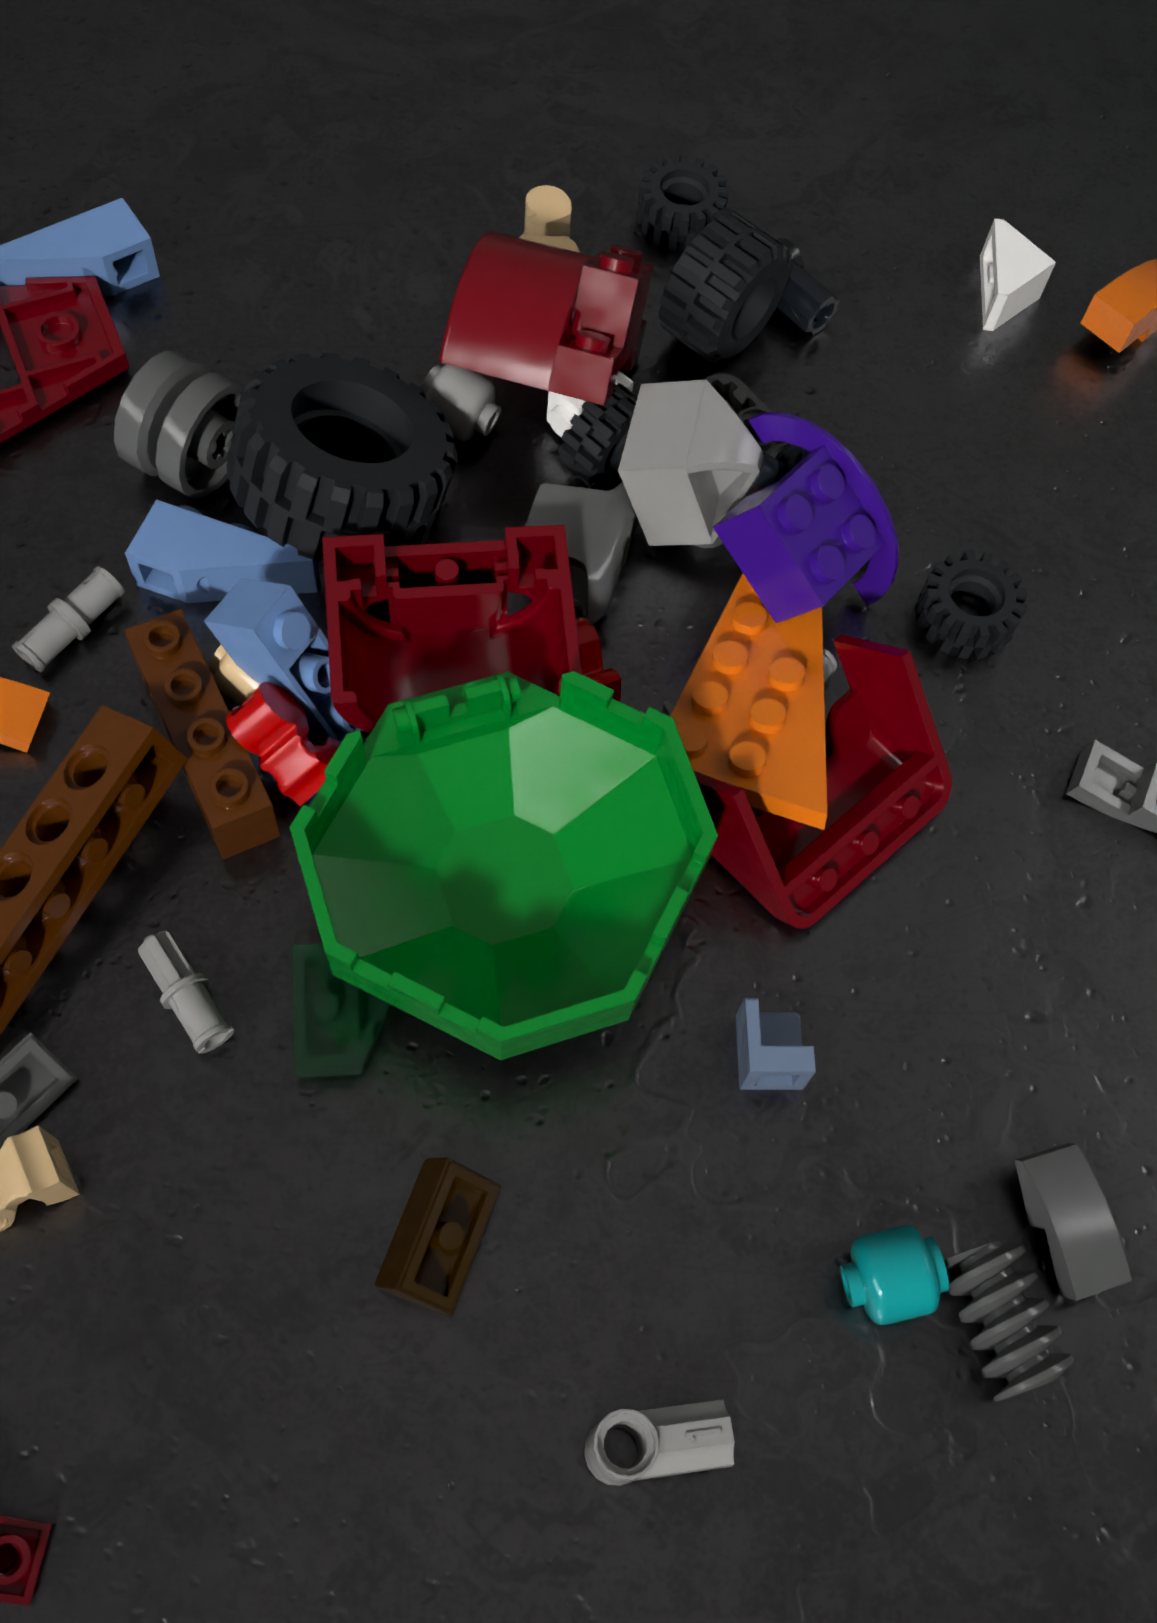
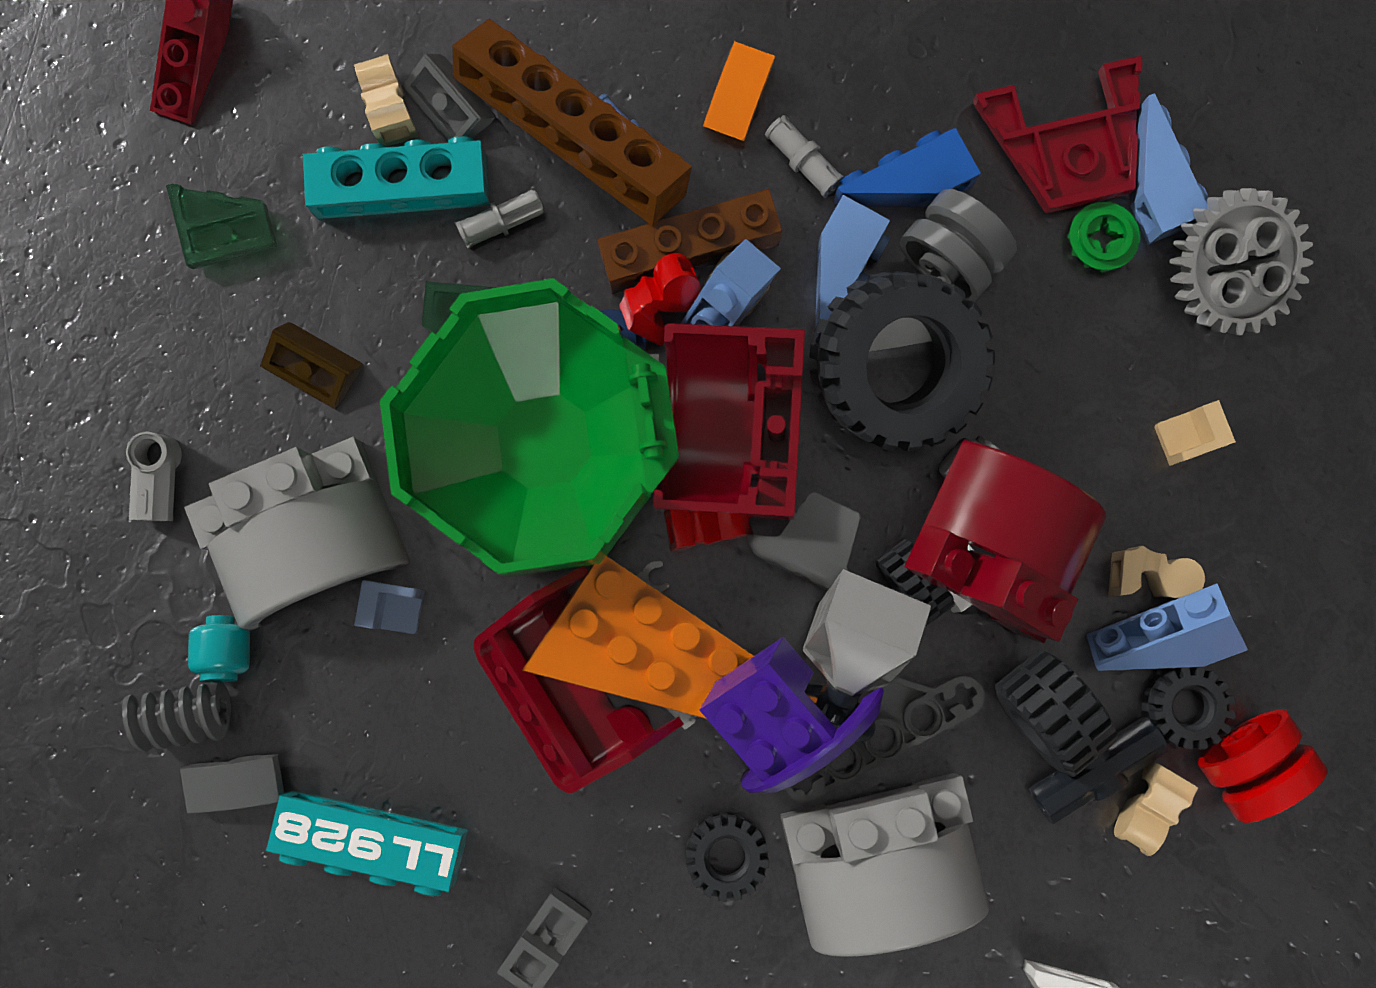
camera: 105 degrees right, 20 degrees up
none -> clear green wing [166,183,277,270]
none -> light grey piece [184,437,409,631]
none -> teal brick [266,790,468,896]
none -> teal brick [303,136,490,219]
none -> light grey piece [780,773,989,957]
none -> blue slope [833,128,981,207]
none -> green gear [1067,202,1140,273]
none -> medium blue slope [1086,584,1248,671]
none -> tan leg [1114,762,1198,856]
none -> tan panel [1155,400,1236,466]
none -> light grey gear [1170,188,1313,335]
none -> red wheel [1198,709,1328,823]

